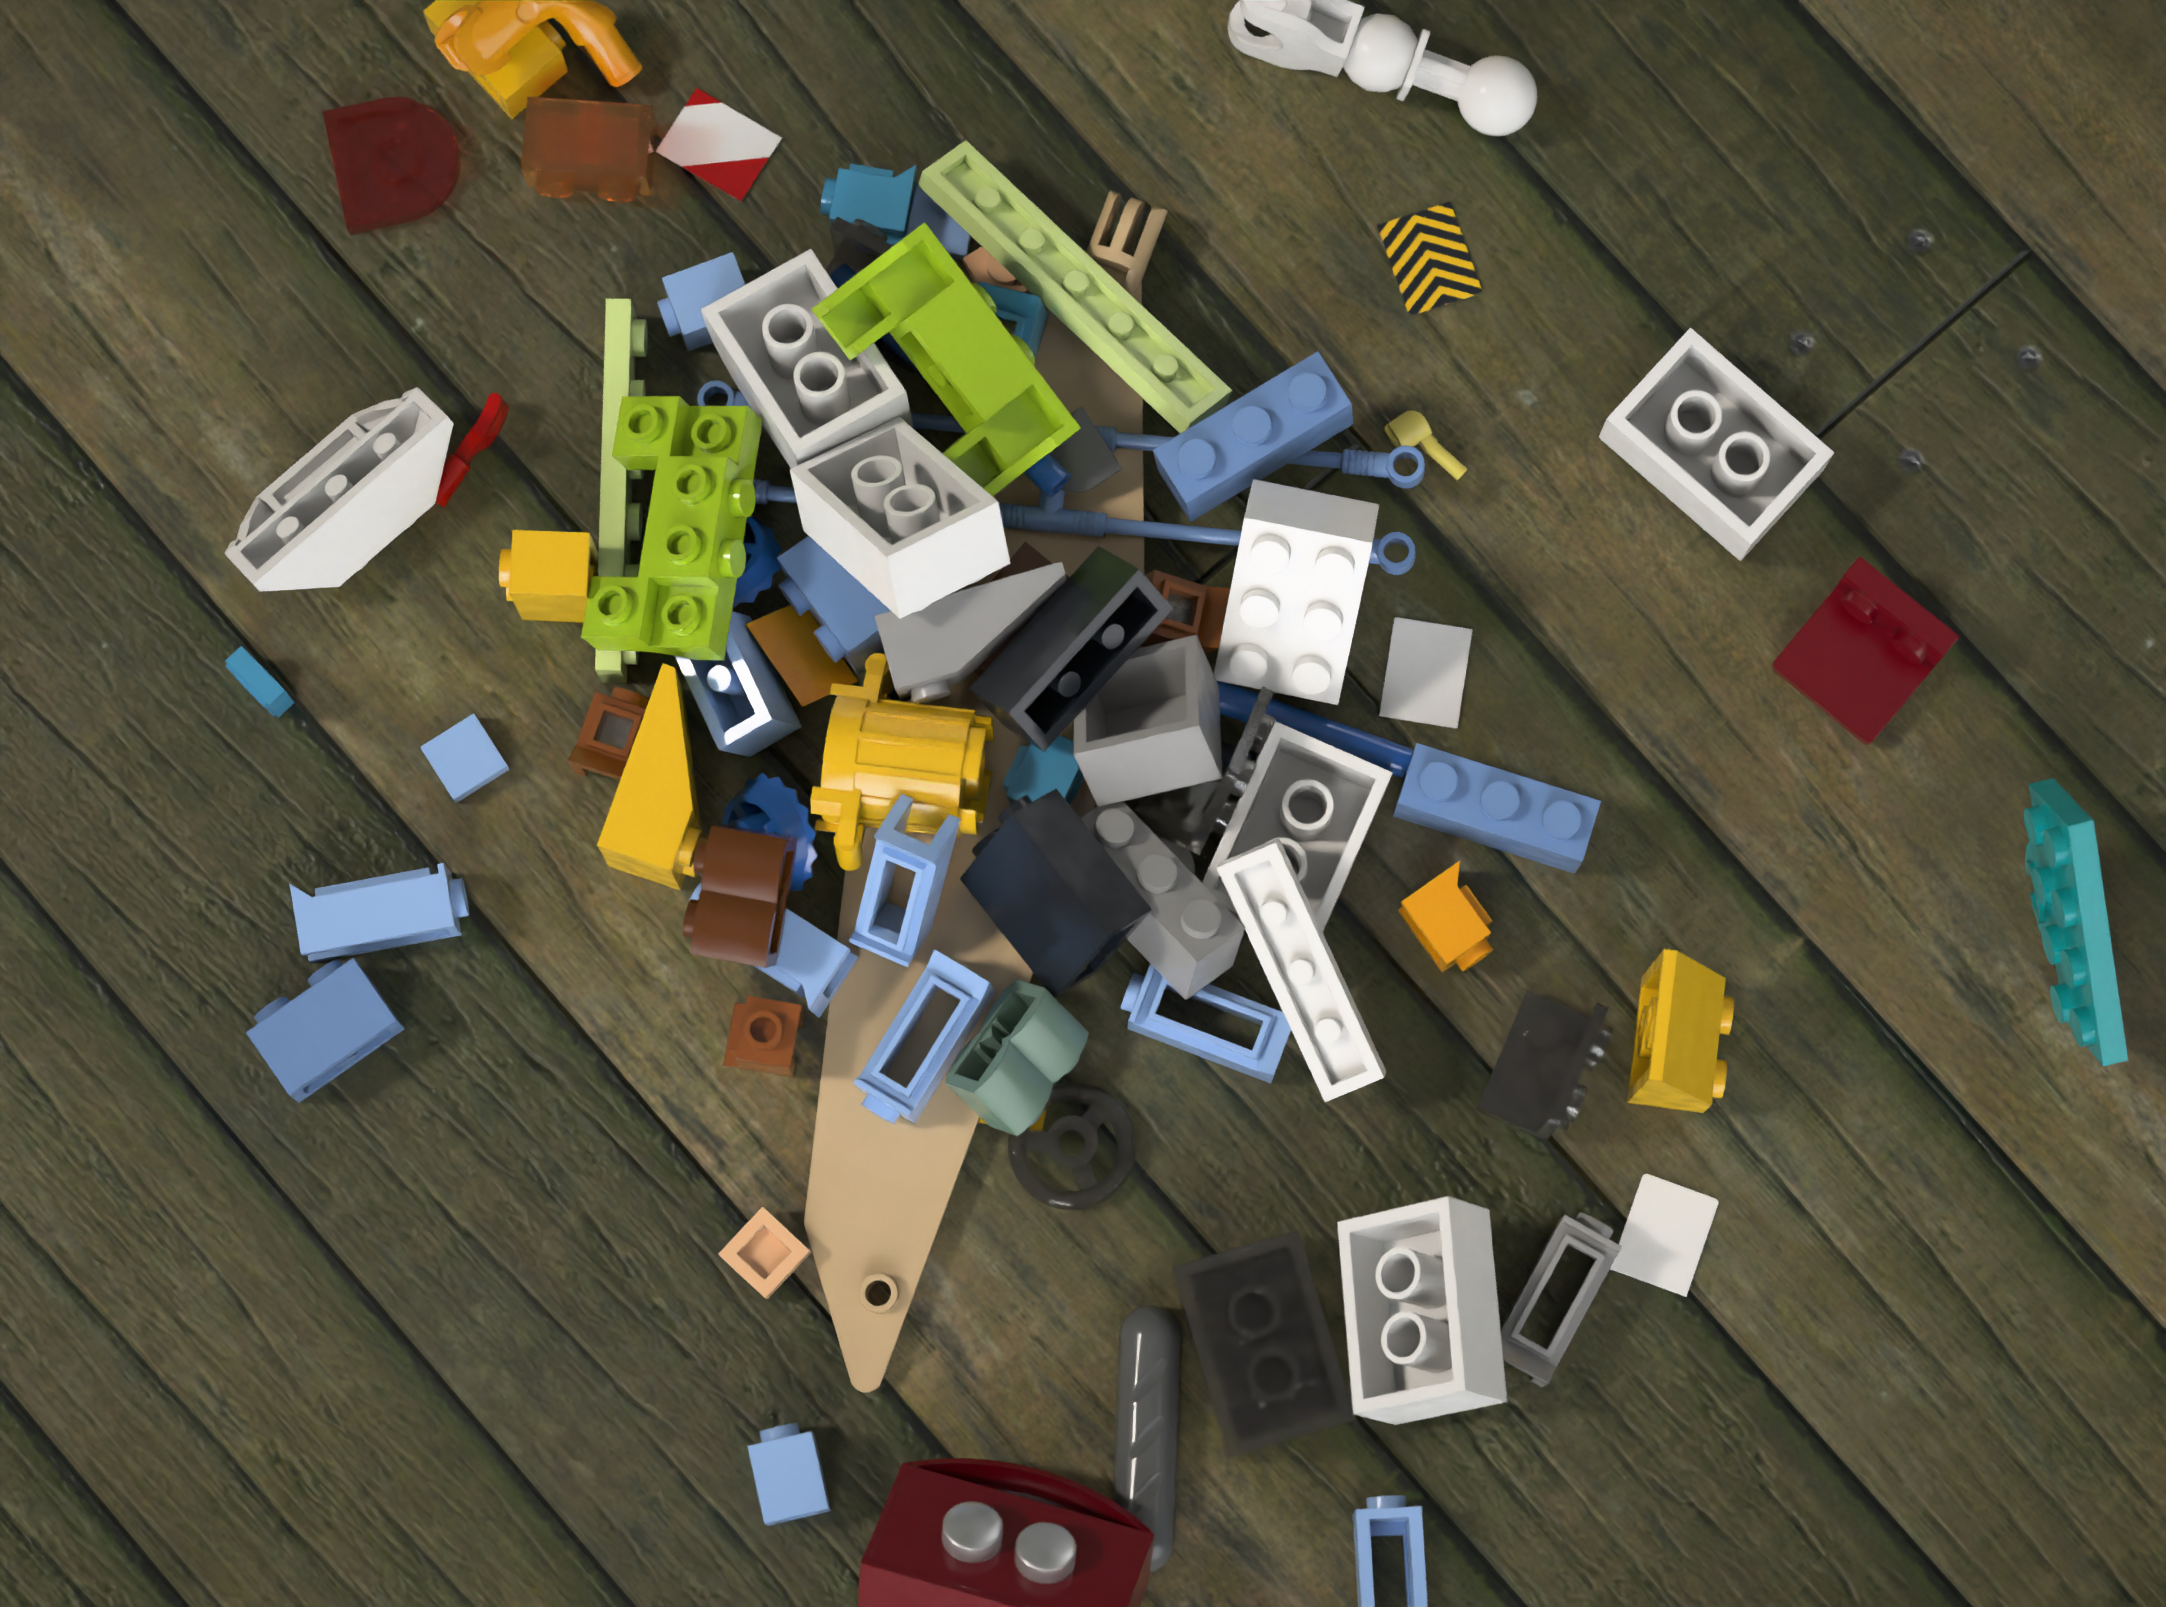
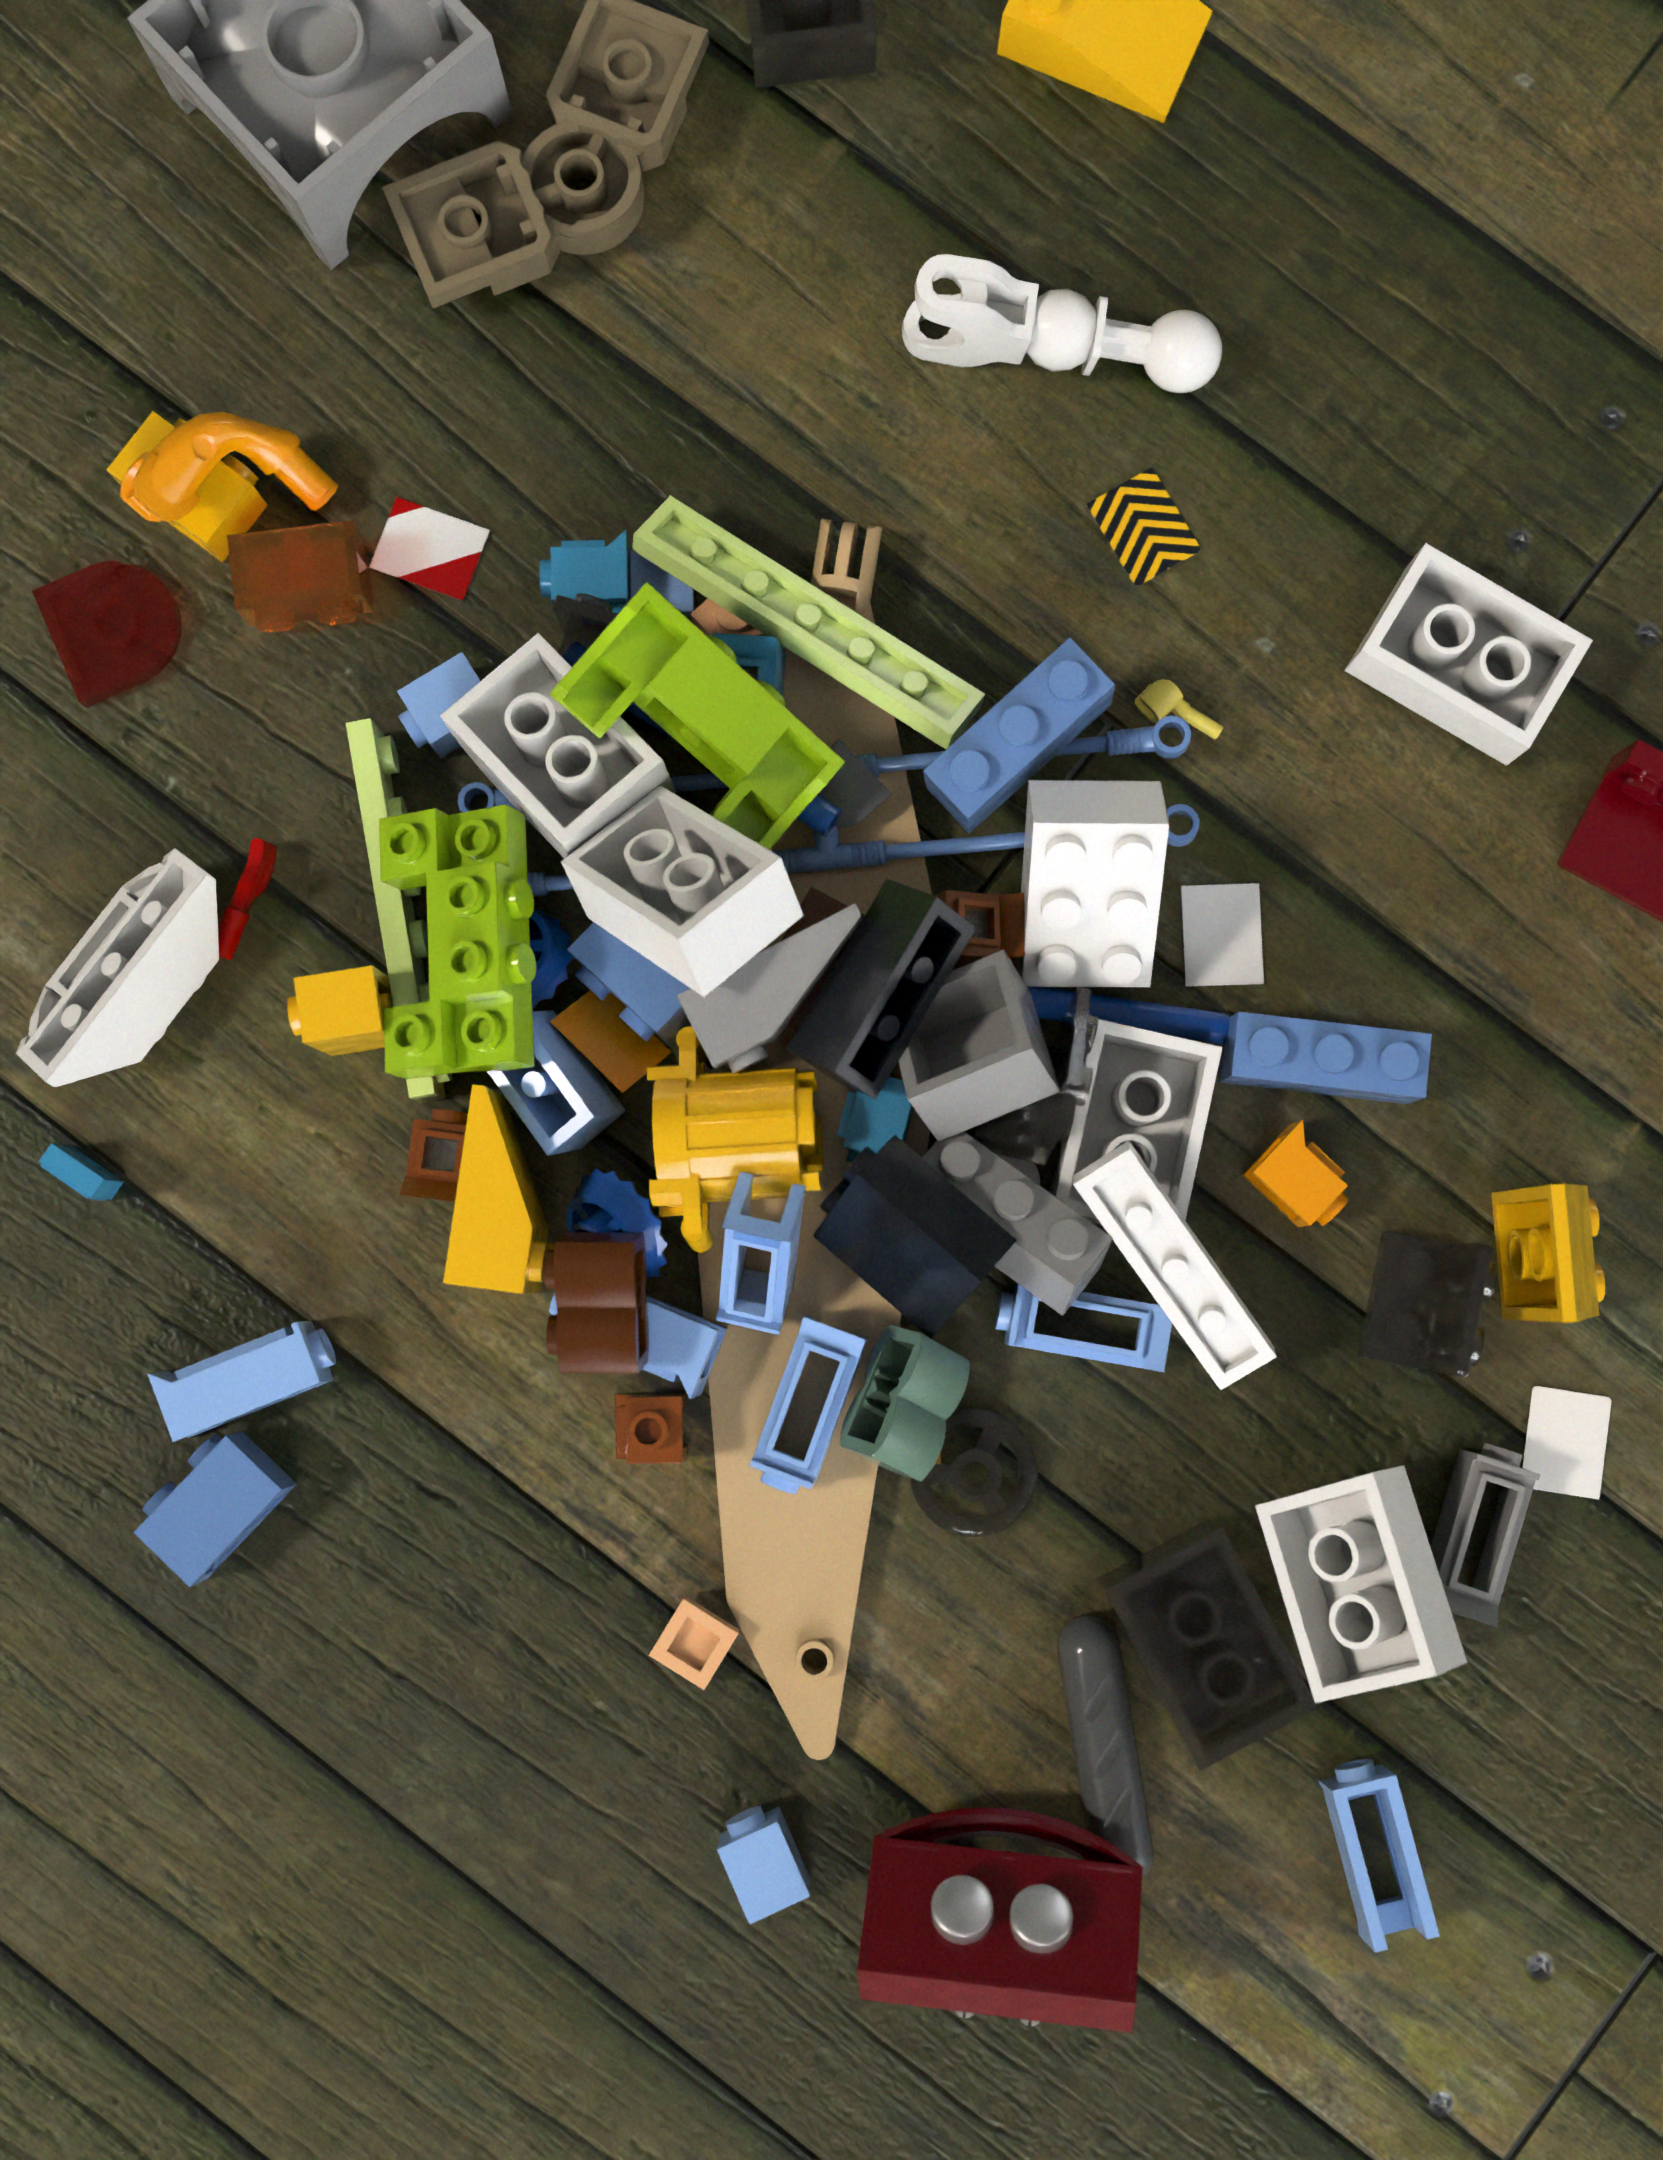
camera: 10 degrees left, 5 degrees up
light blue tile [420,713,510,803] -> none

